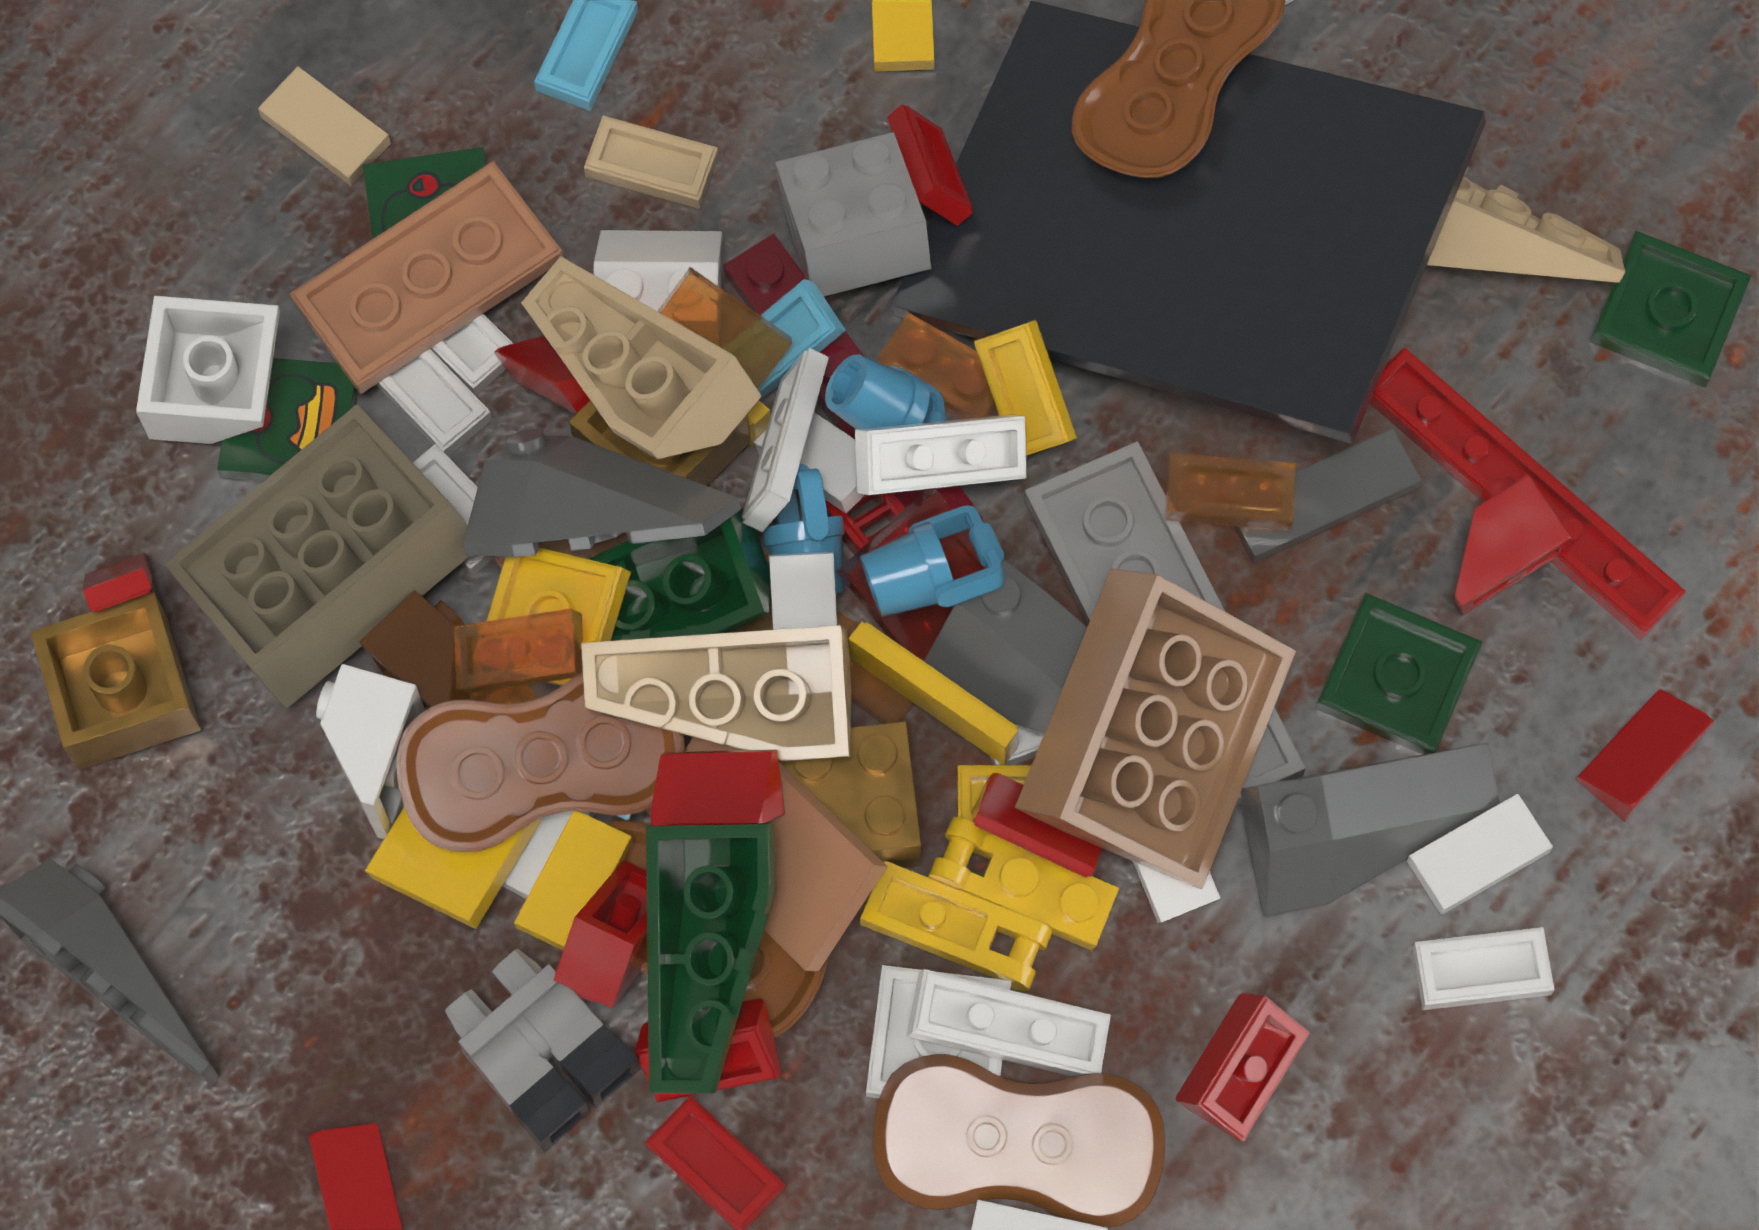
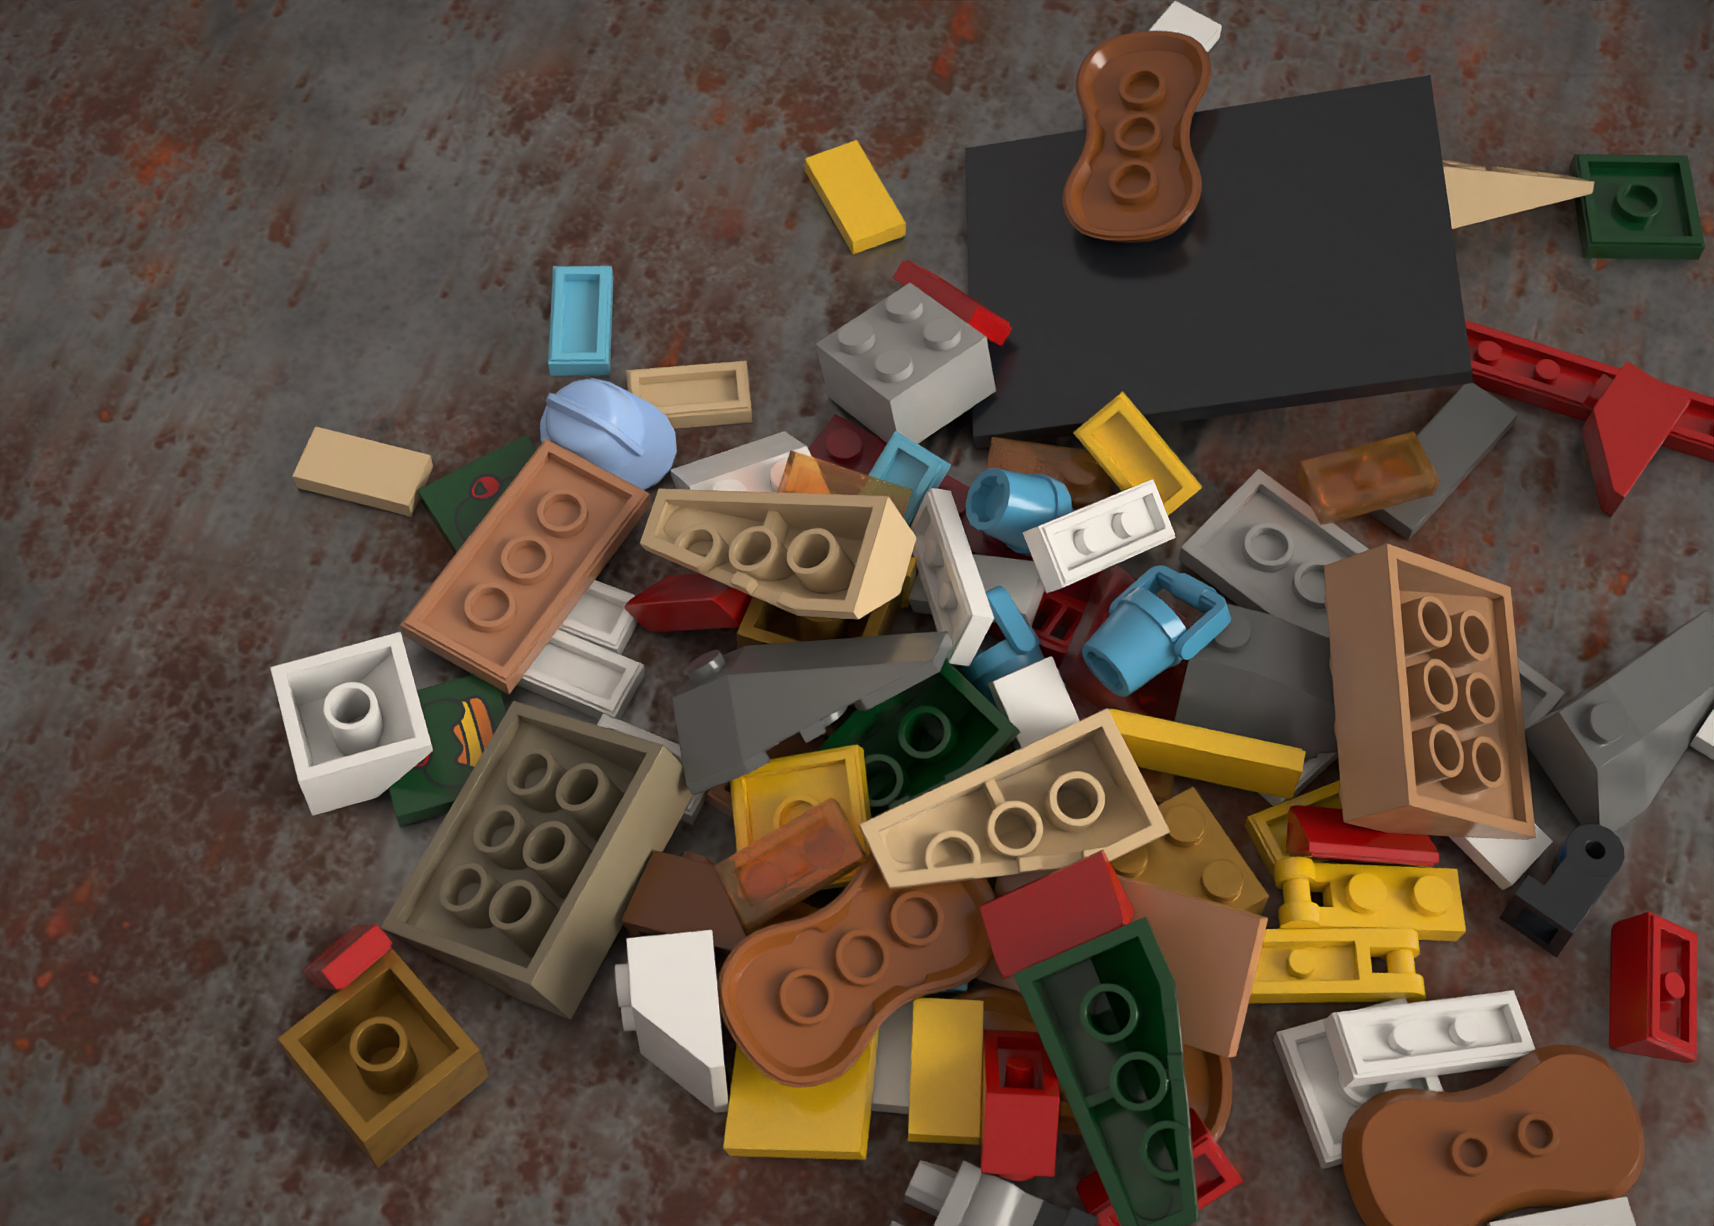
camera: 25 degrees left, 10 degrees down
dark green tile [1315,593,1483,754] -> none
none -> light blue piece [540,378,677,491]
none -> black leg [1500,824,1625,958]

